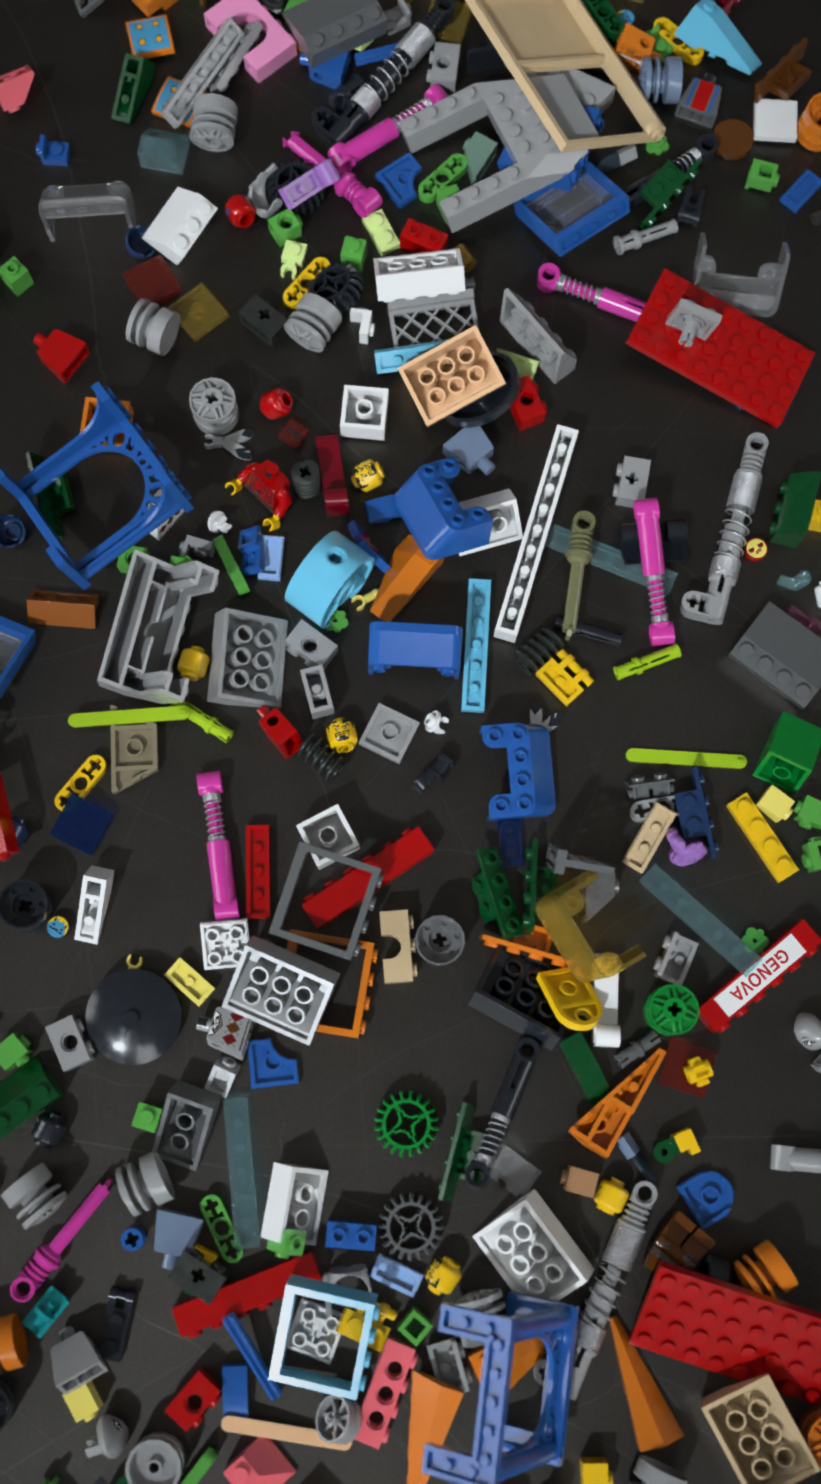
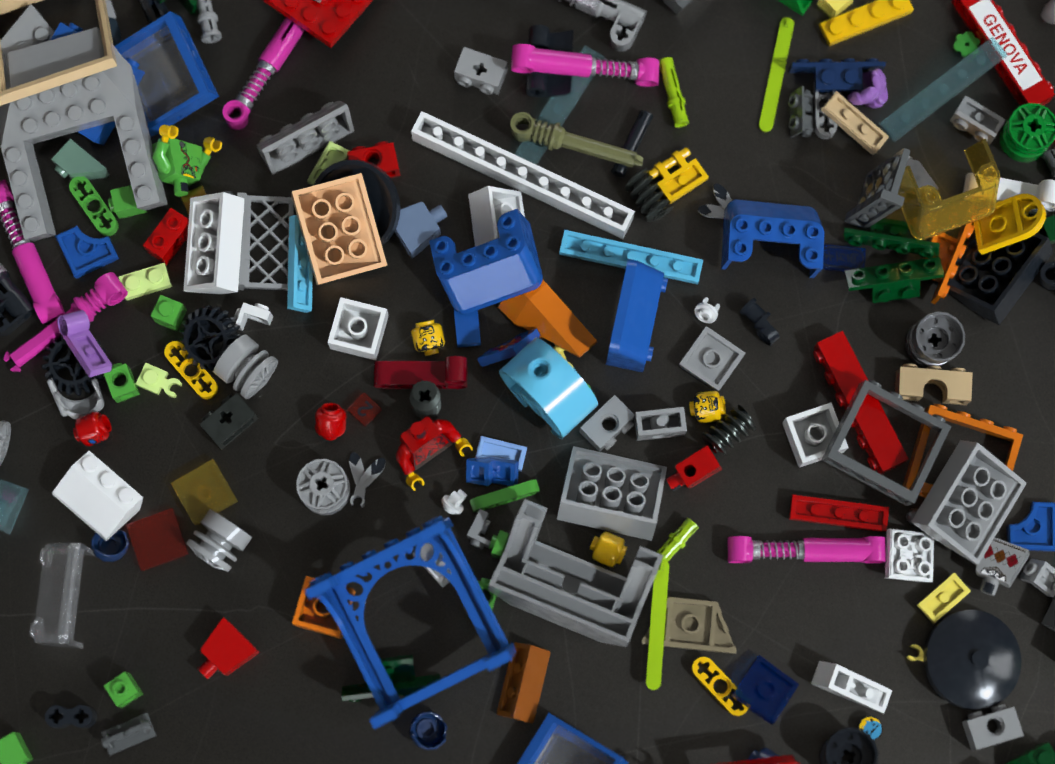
camera: 80 degrees left, 0 degrees up
none -> bright green torso [152,124,222,197]

